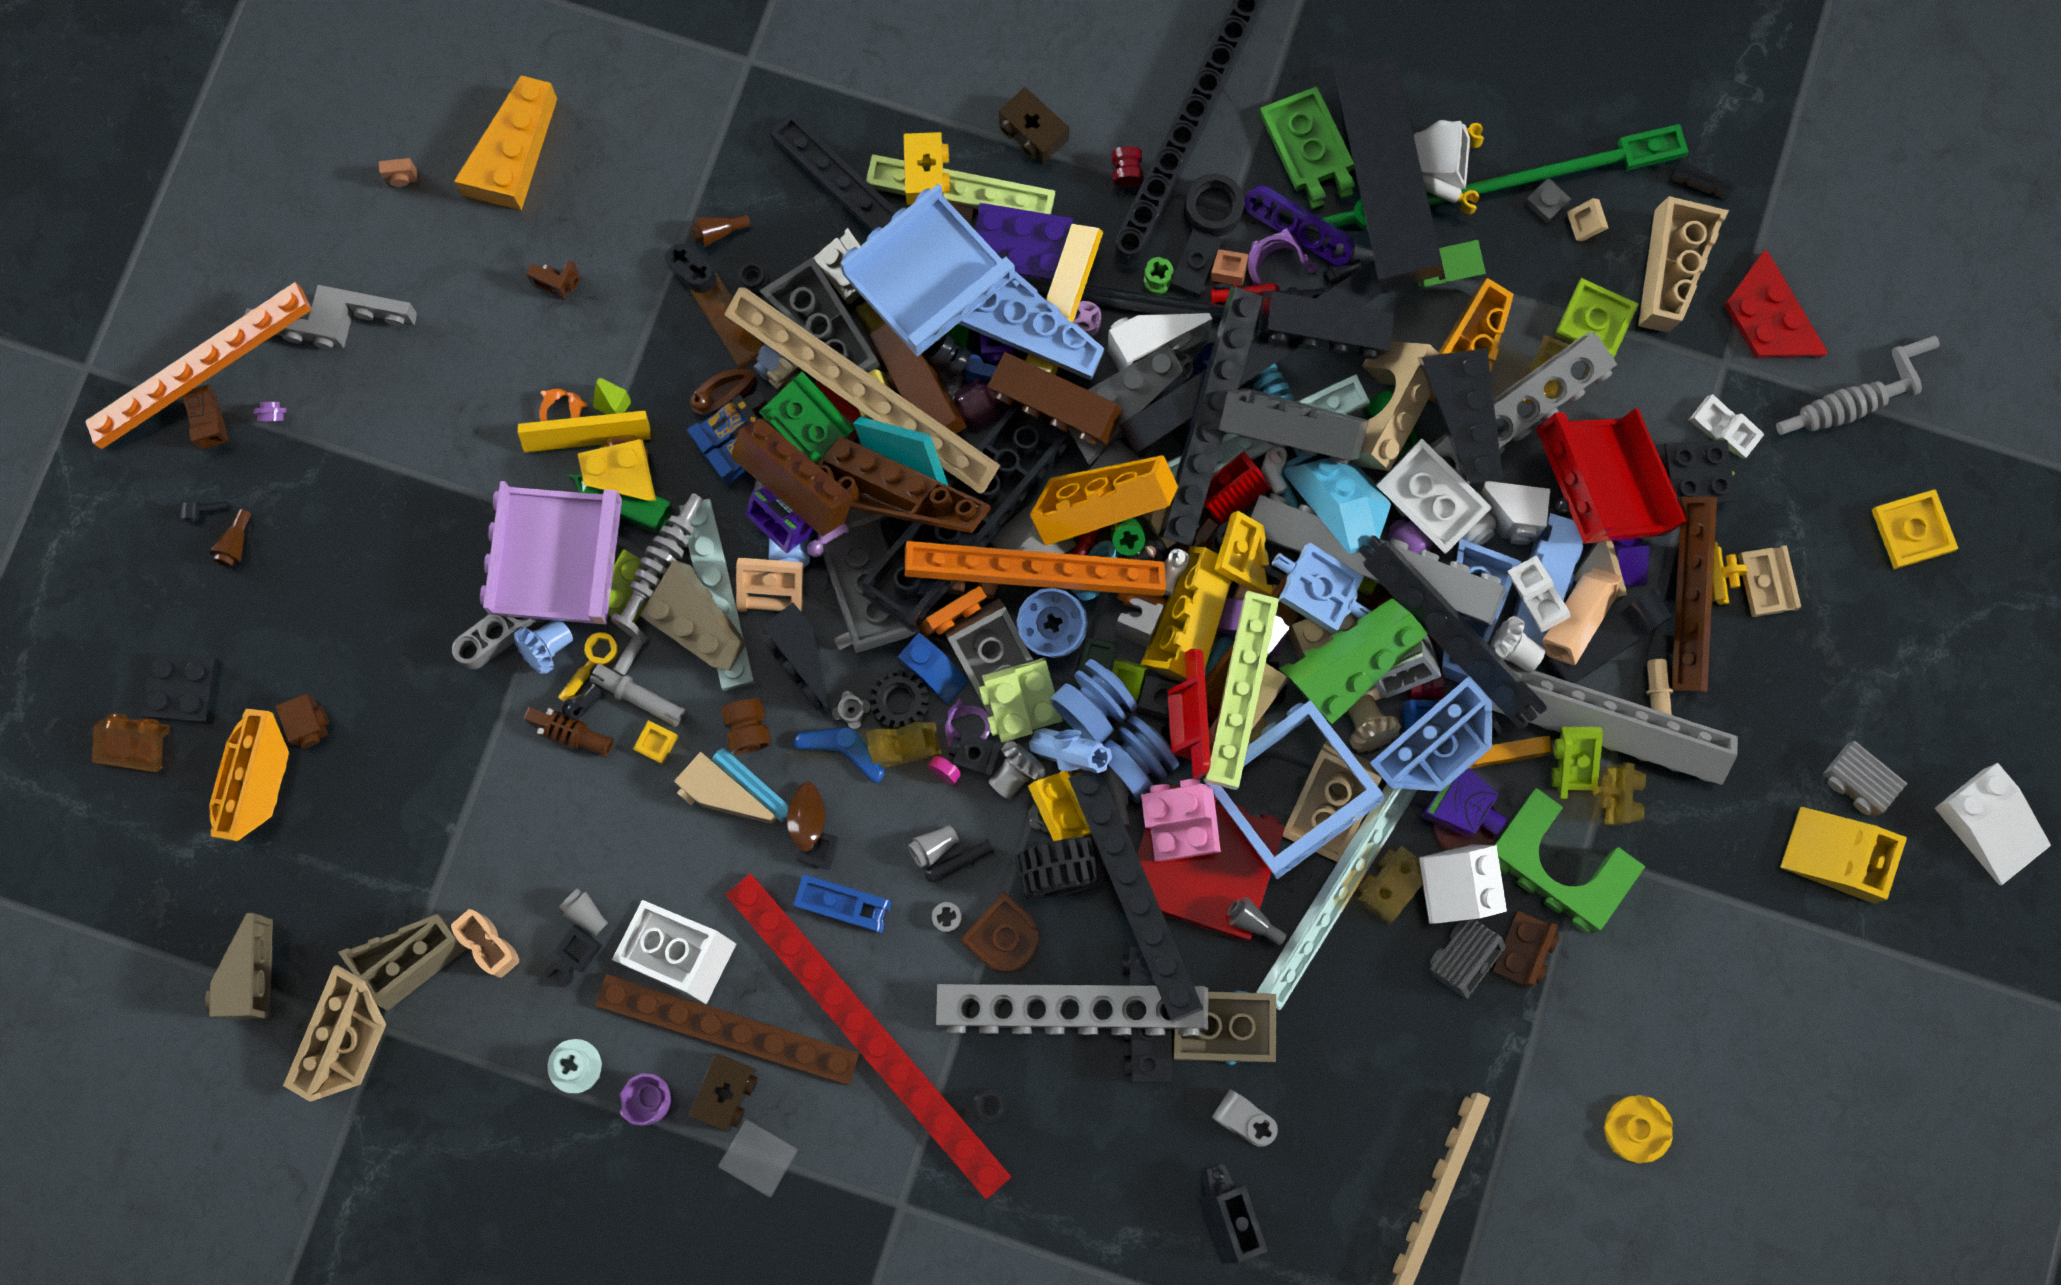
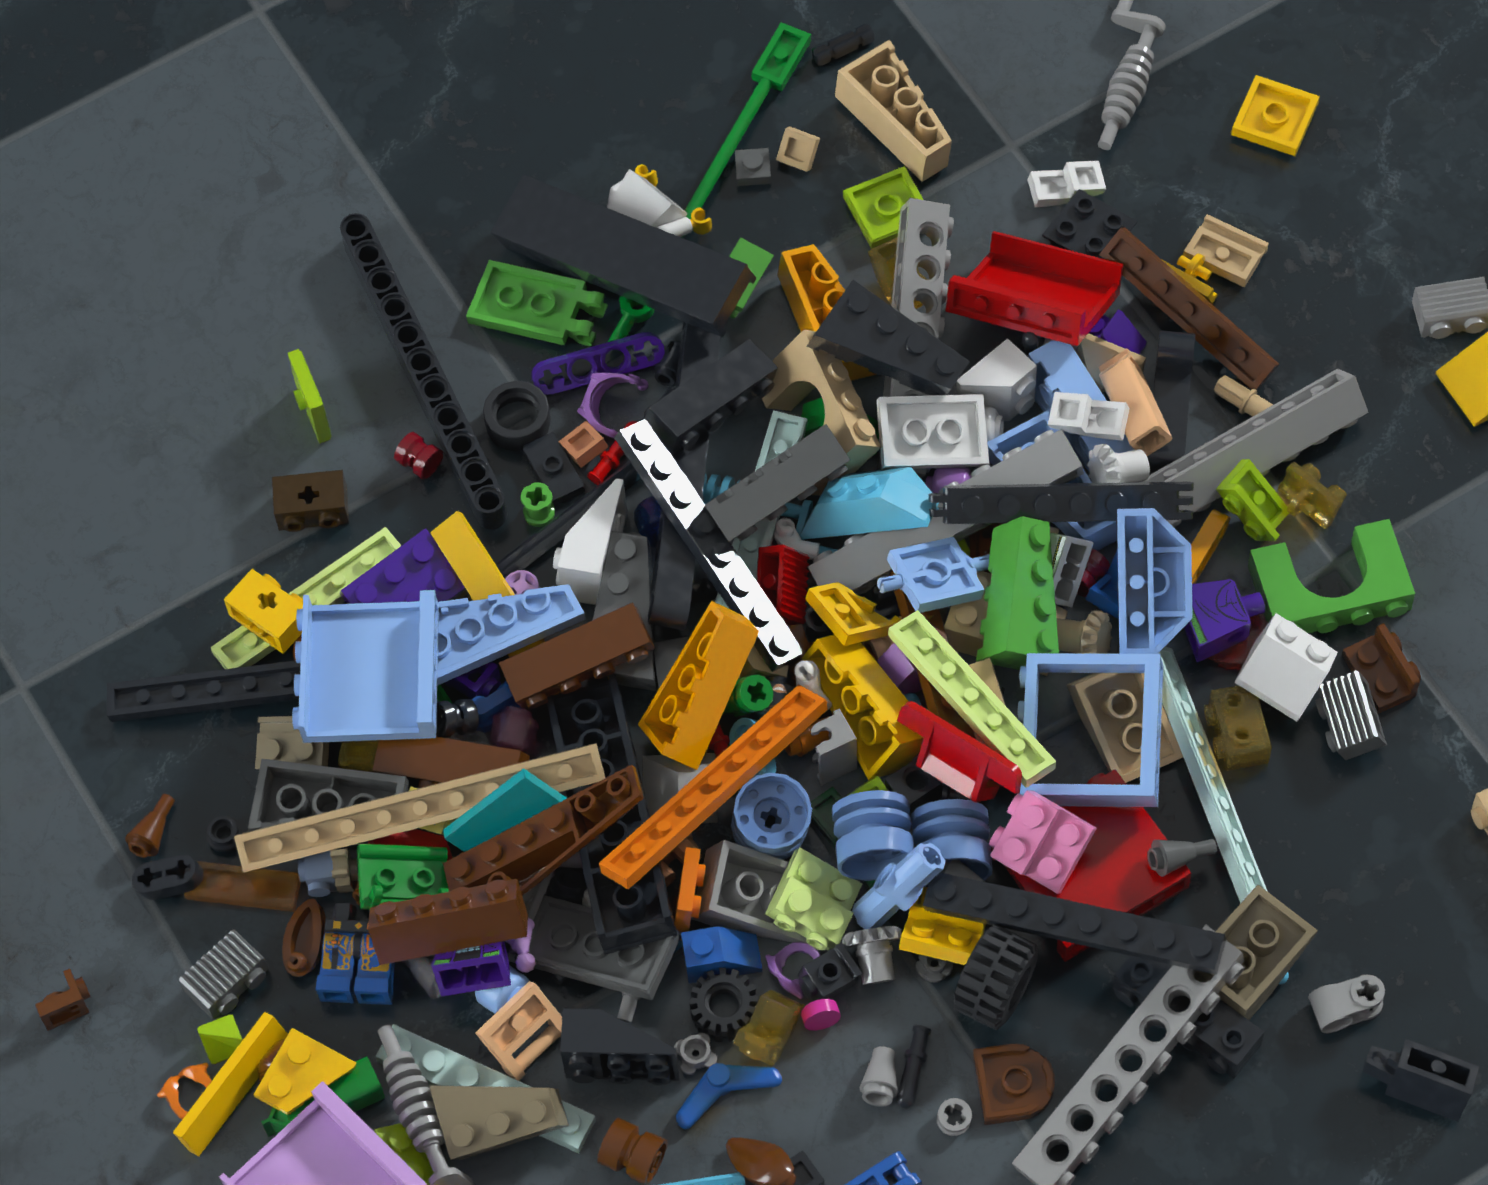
camera: 45 degrees left, 15 degrees down
red wing [1724,250,1828,359] -> none
none -> dark grey brick [179,929,268,1020]
none -> lime plate [287,349,332,444]

